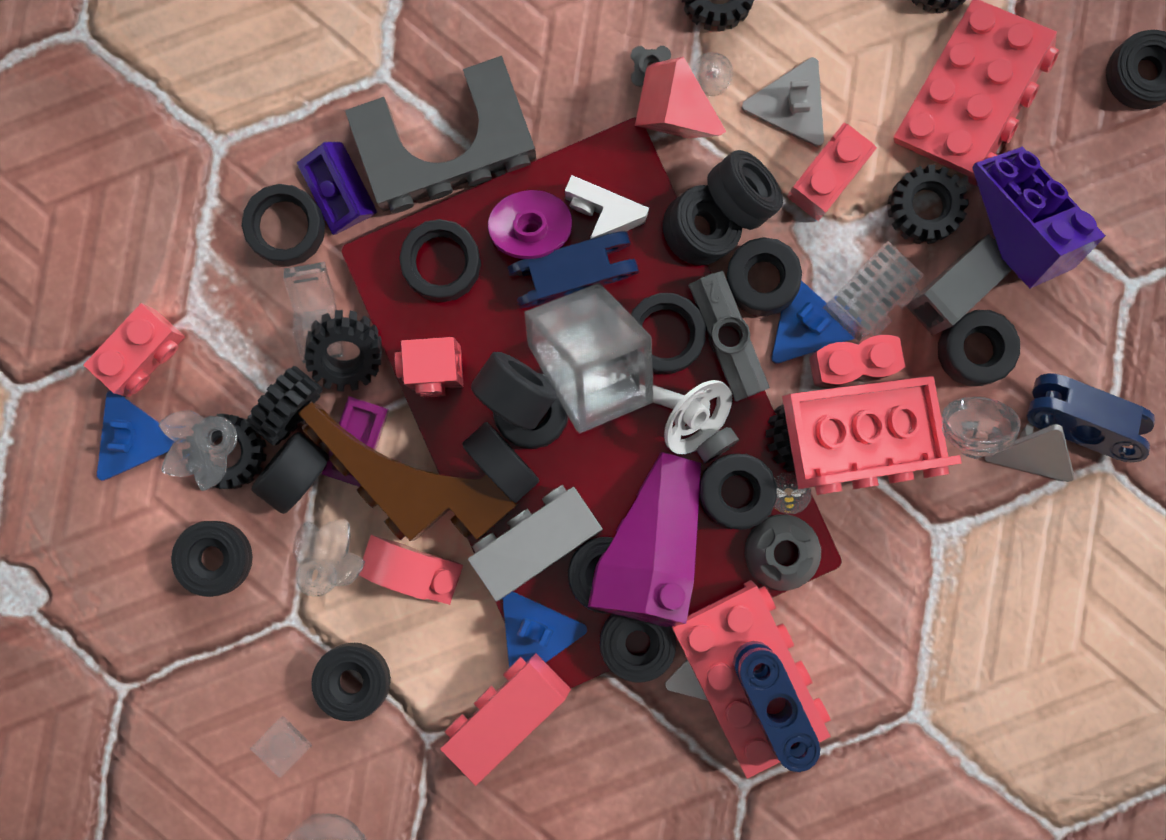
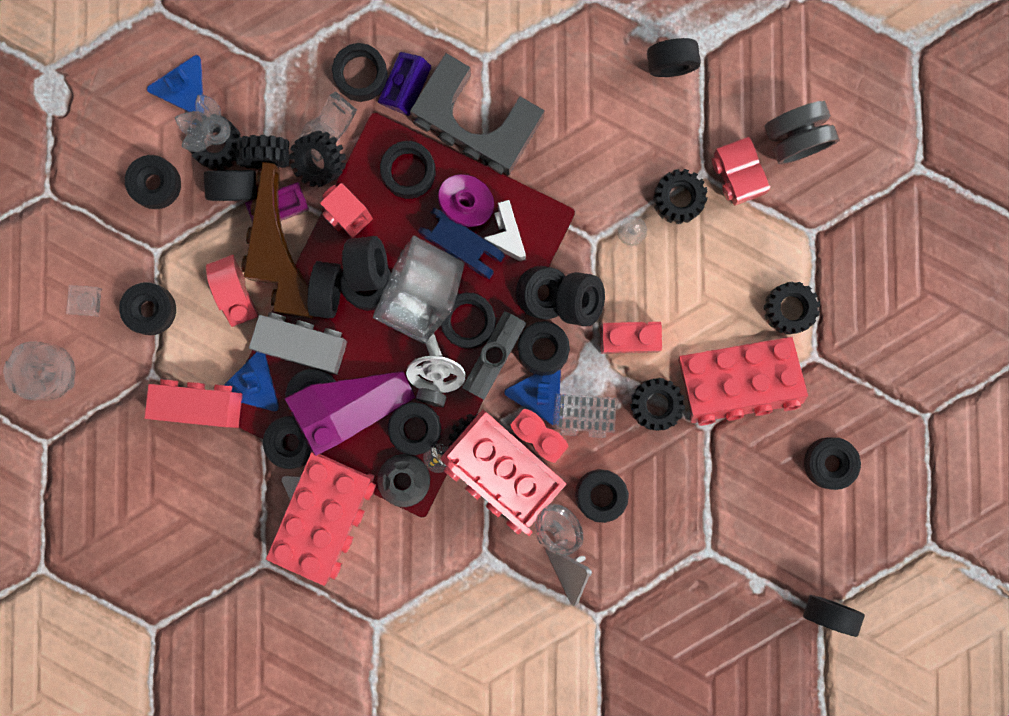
camera: 50 degrees right, 0 degrees up
coral brick [83,303,185,397] -> none
clear plate [293,519,365,597] -> none
dark grey plate [631,46,671,87] -> none
coral slope [635,57,726,138] -> none
dark blue piece [733,641,821,772] -> none
light grey piece [742,57,824,147] -> none
dark grey slope [905,234,1012,336] -> none
dark purple slope [972,147,1106,289] -> none
dark blue piece [1027,373,1155,463] -> none

